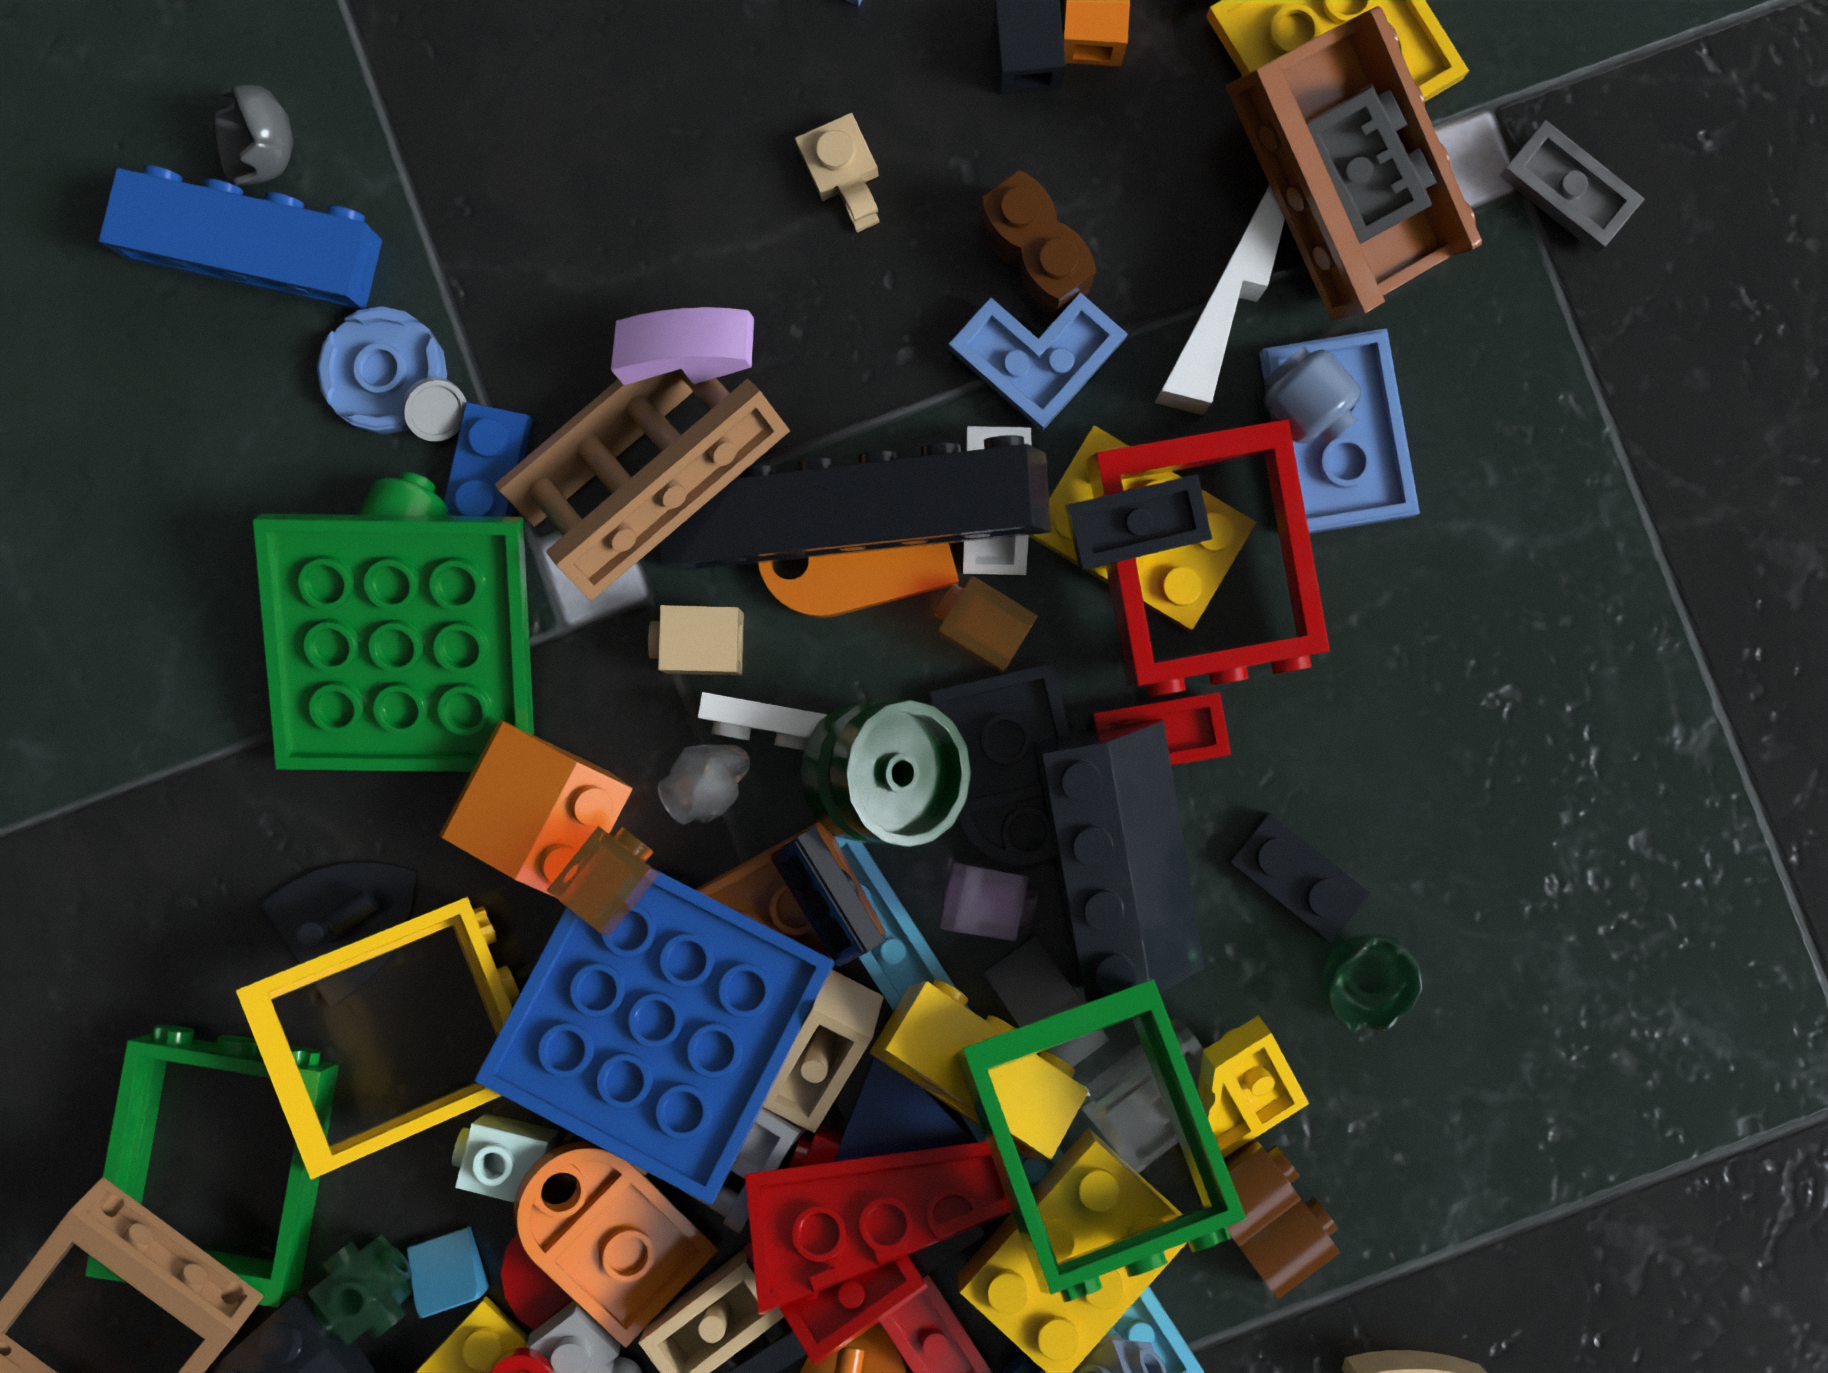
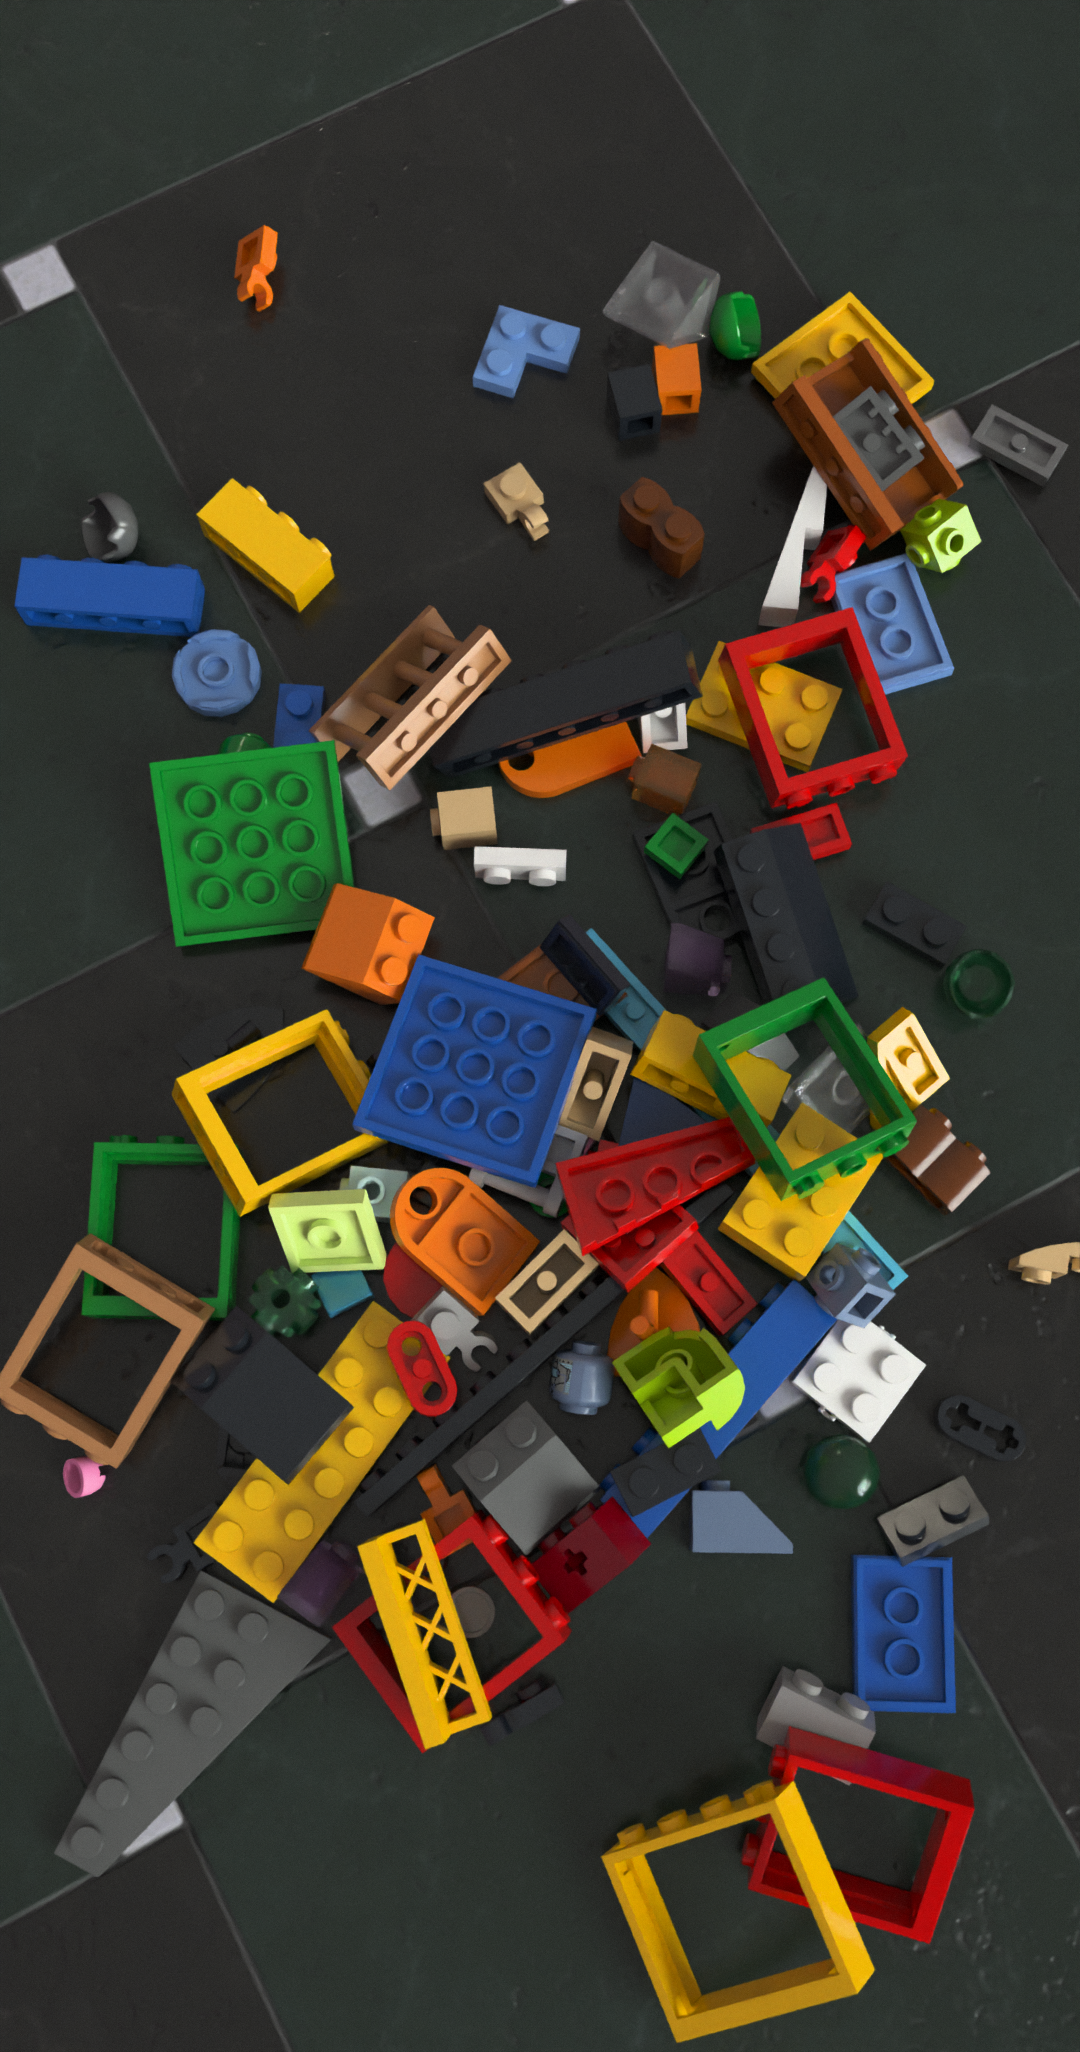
camera: 10 degrees left, 10 degrees down
light grey piece [402,377,466,441] -> none
clear orange brick [547,826,660,936] -> none
lavender slope [611,307,754,385] -> none
clear rock [658,745,750,825] -> none
dark green wheel [800,700,971,847] -> none
medium blue plate [948,292,1127,432] -> none
black plate [1065,474,1212,570] -> none
sand blue head [1264,347,1361,445] -> none
none -> yellow brick [196,478,335,613]
none -> yellowish green plate [268,1189,387,1273]
none -> green plate [644,813,709,879]
none -> red plate [800,525,866,603]
none -> lime brick [900,499,981,573]

